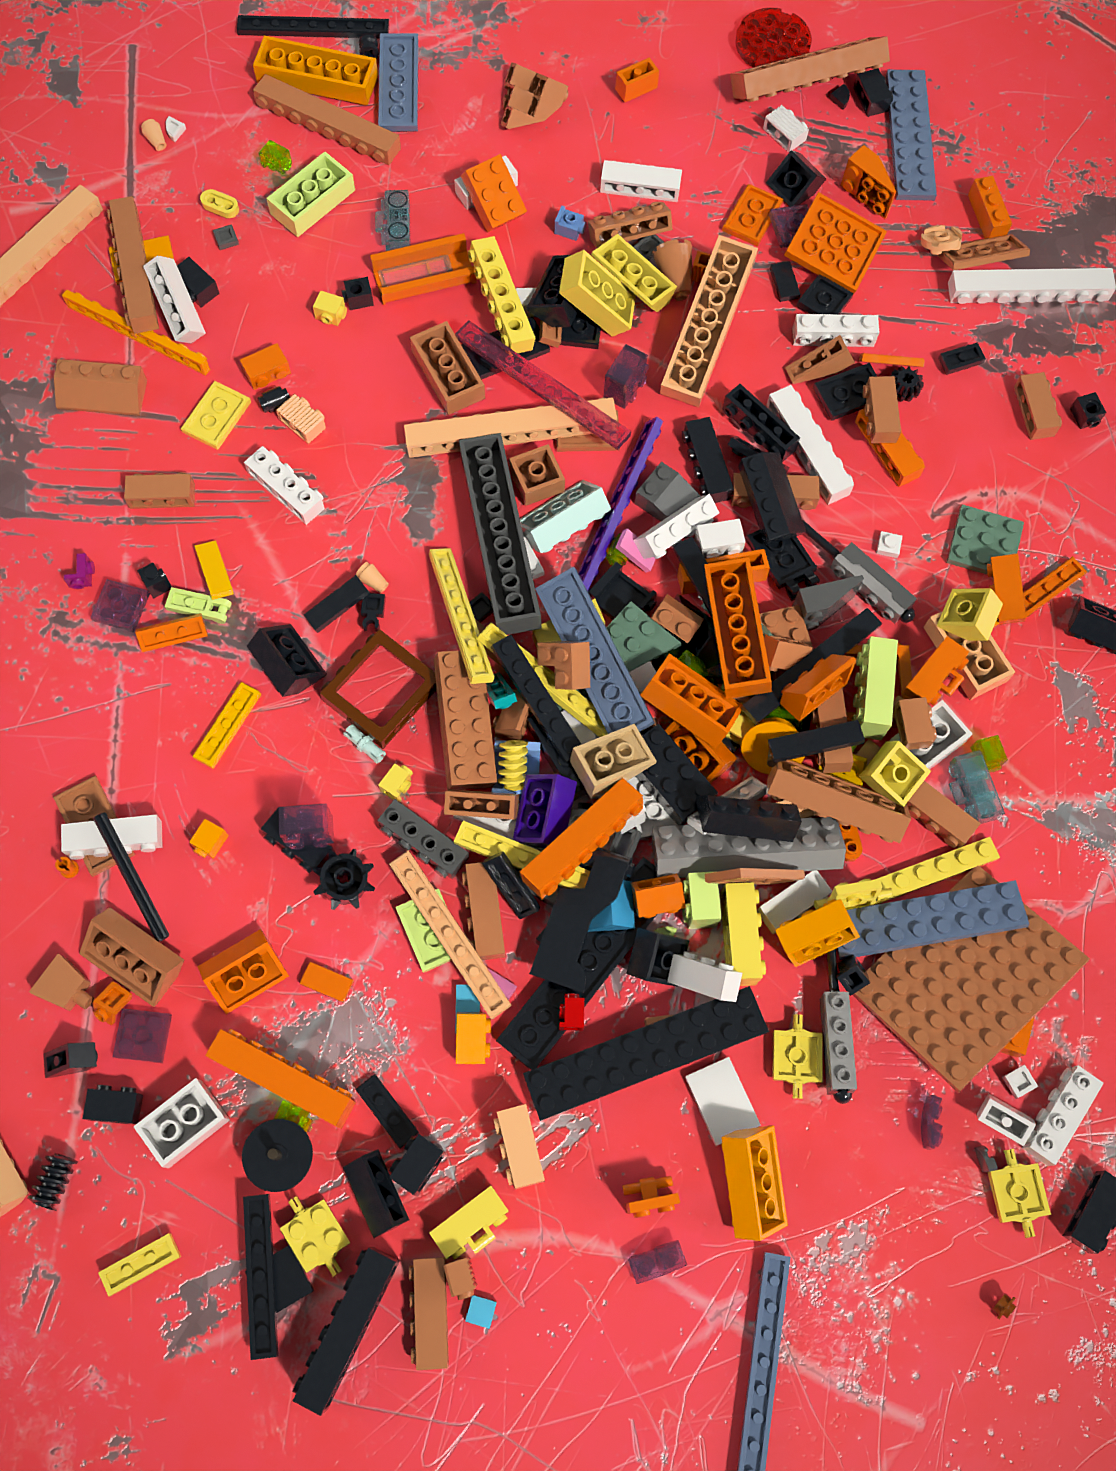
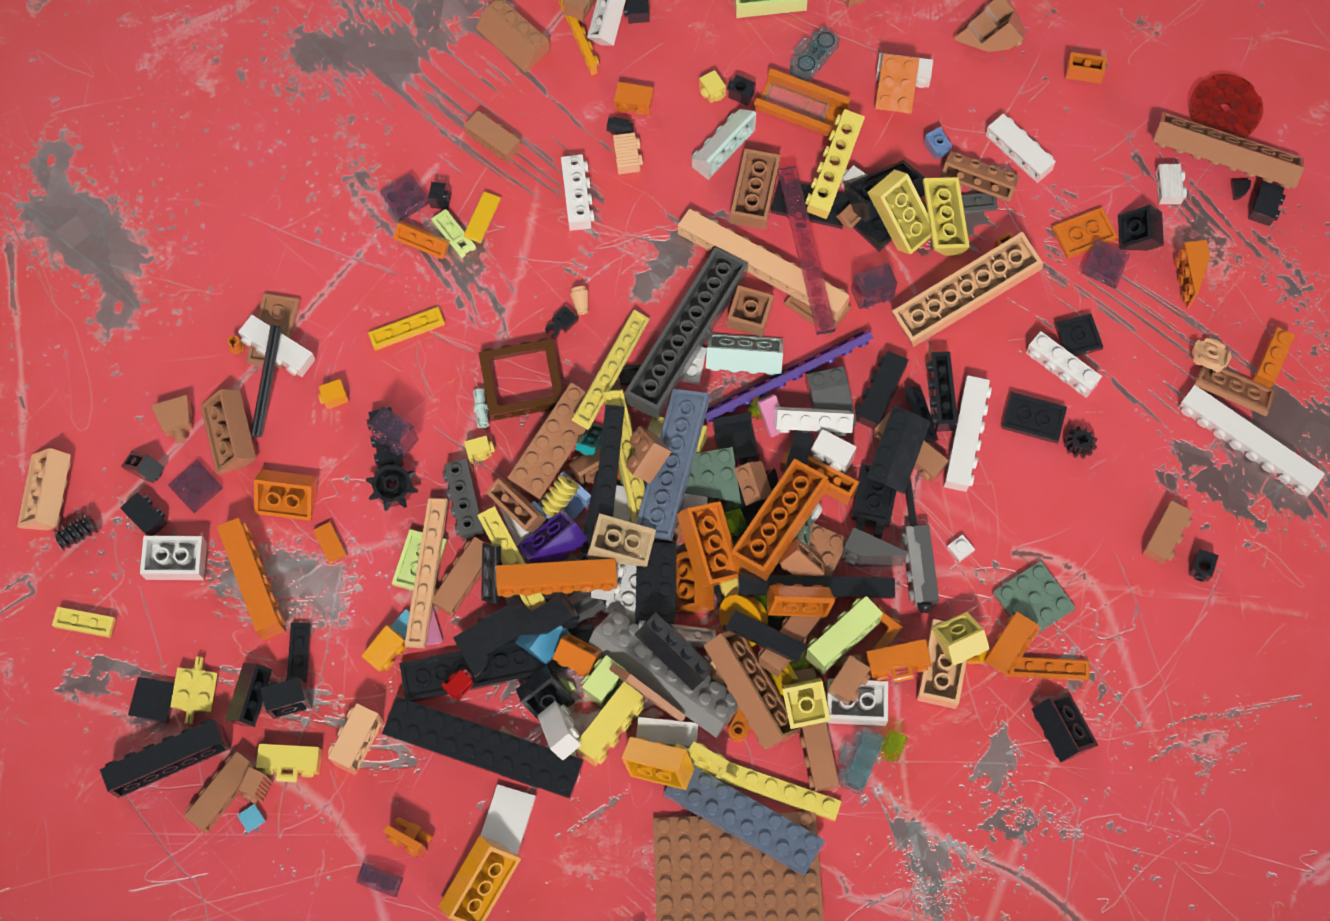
camera: 45 degrees right, 0 degrees up
magenta bracket [64,553,95,589] -> none
orange bracket [93,981,132,1025] -> none
light yellow tile [181,381,251,450] -> none
black piece [242,1119,313,1192] -> none
black plate [243,1194,279,1360] -> none
black slope [247,624,327,697] -> none
clear neon green brick [274,1100,313,1133] -> none
black tile [304,575,370,633] -> none
nougat cone [652,239,692,301] -> none
black tile [770,261,801,302] -> none
light yellow plate [772,1014,823,1099] -> none
orange plate [784,192,887,295] -> none
nougat slope [785,335,855,384] -> none
light grey piece [820,949,857,1104] -> none
black brick [836,955,870,996] -> none
orange brick [855,409,925,487] -> none
orange tile [858,353,925,367] -> none
nougat brick [862,376,901,443] -> none
sand blue plate [886,69,937,201] -> none
black plate [938,342,986,375] -> none
none -> light aqua slope [691,109,756,180]

